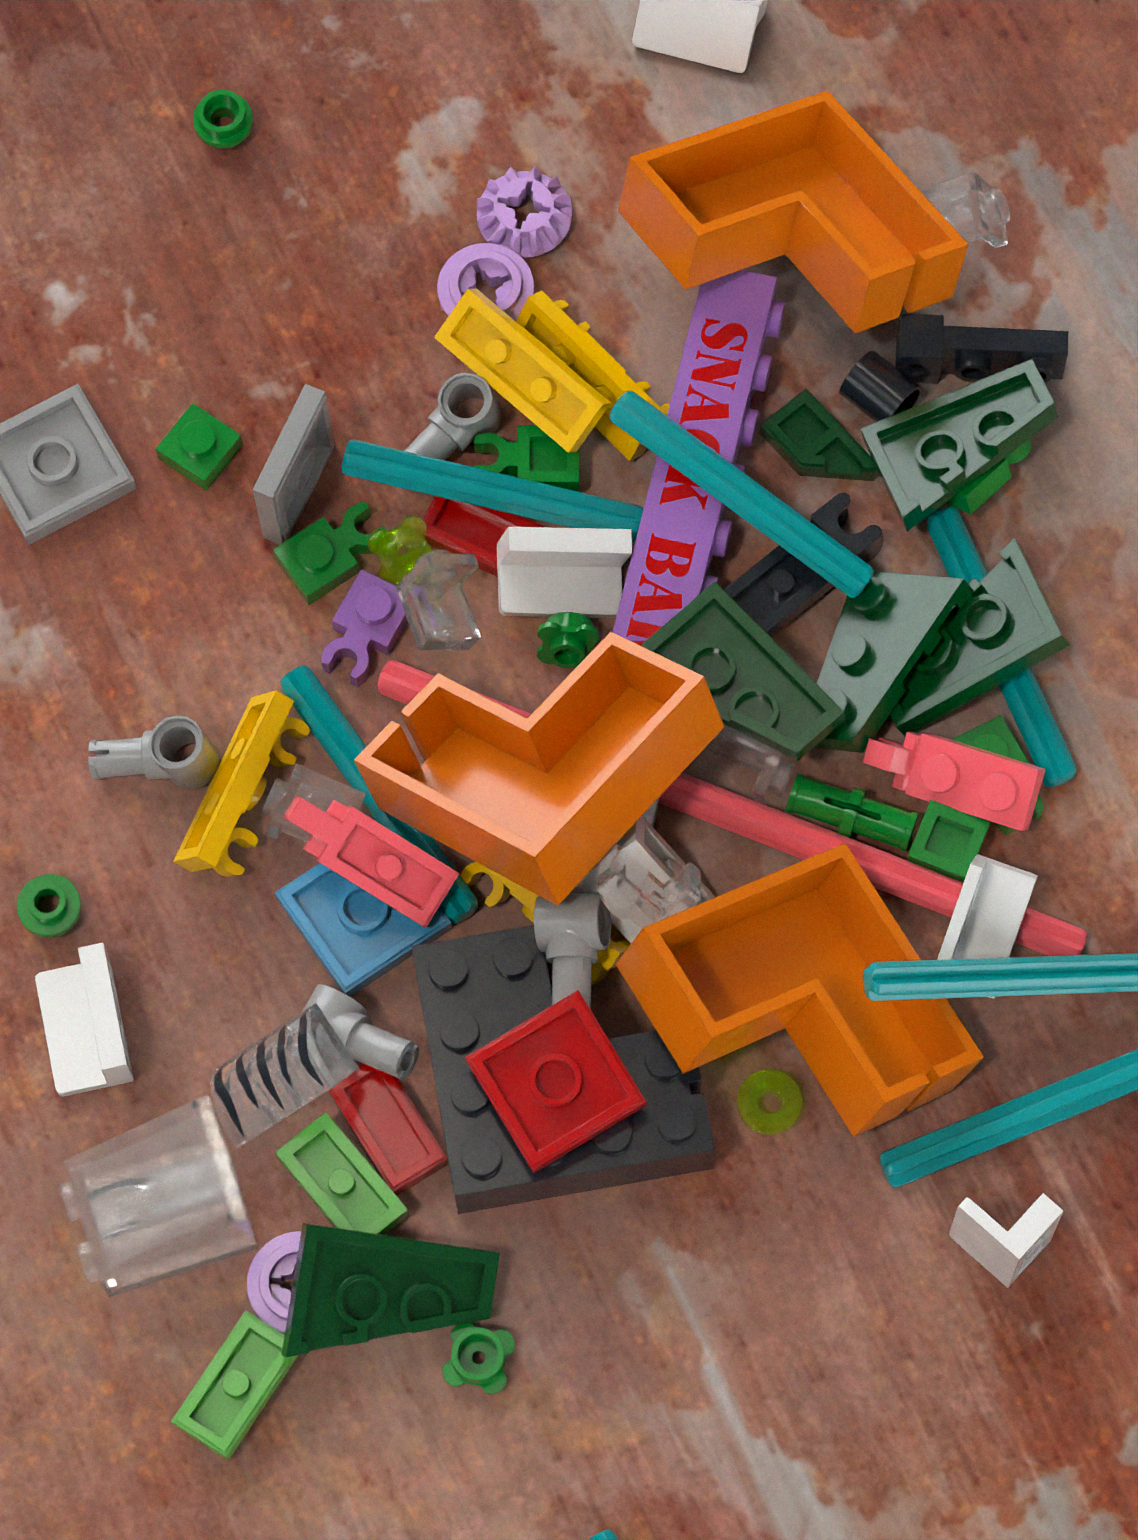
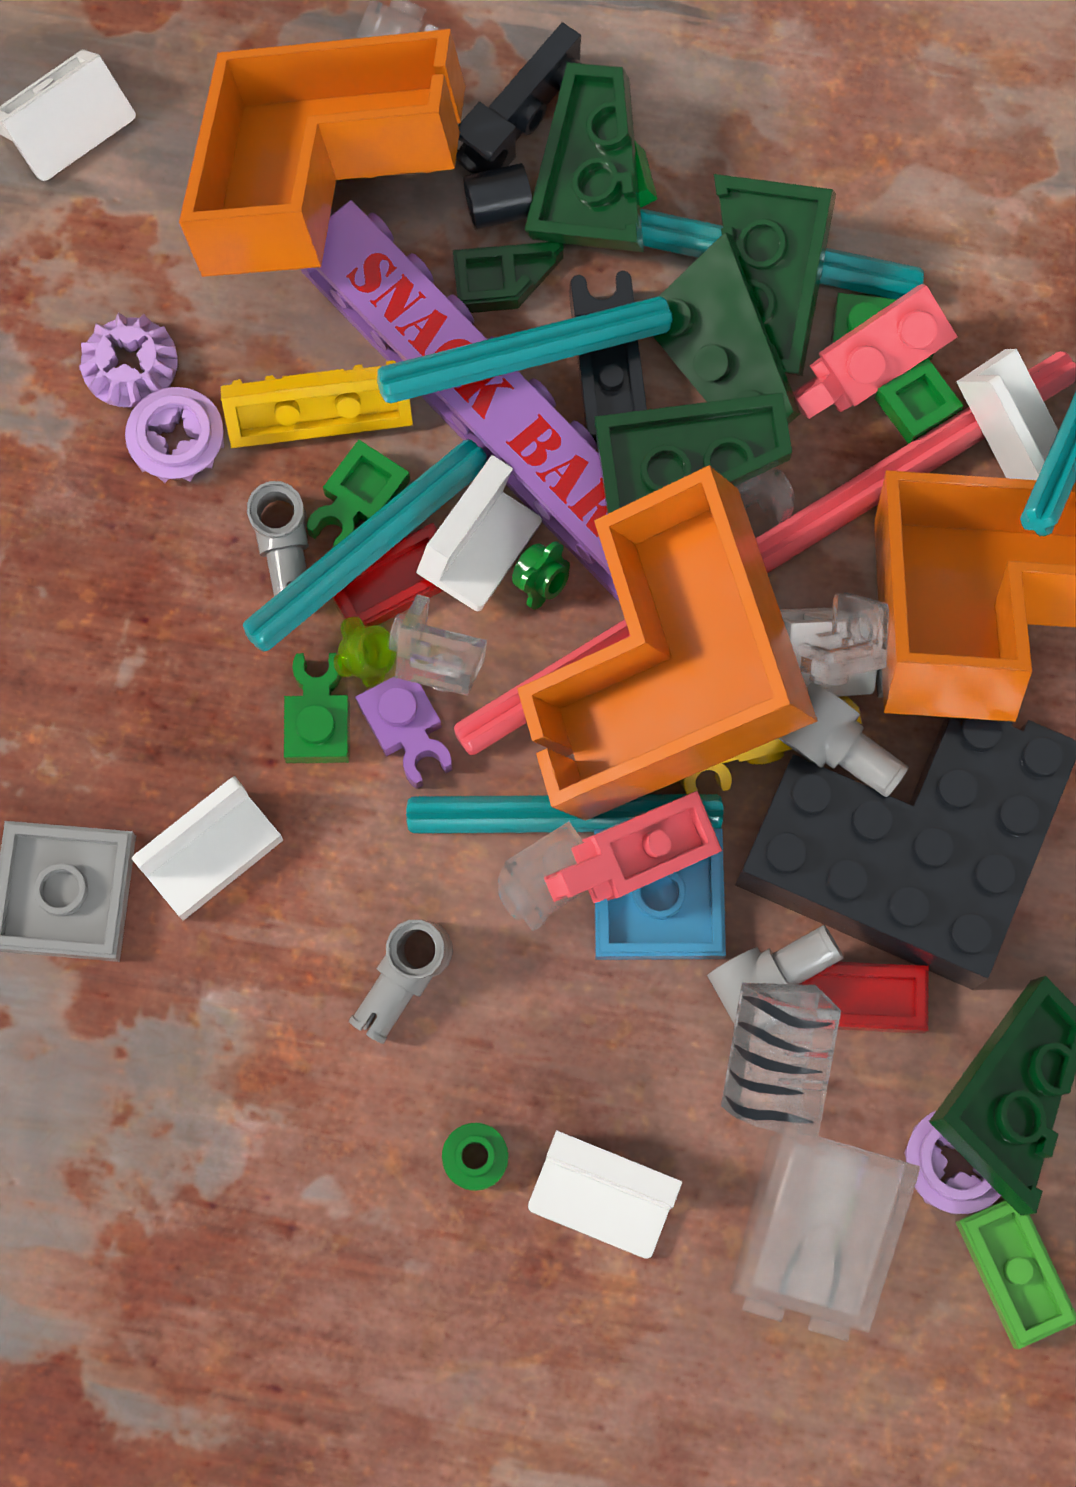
camera: 60 degrees left, 5 degrees up
green plate [155,403,243,491] -> none
yellow plate [173,690,310,877] -> none
light grey tile [253,384,335,545] -> none
bright green plate [275,1112,409,1235] -> none
yellow plate [434,288,611,453] -> none
red tile [465,990,647,1174] -> none
clear neon green plate [737,1070,802,1135] -> none
green pin [786,773,919,852] -> none
none -> white panel [132,776,283,921]

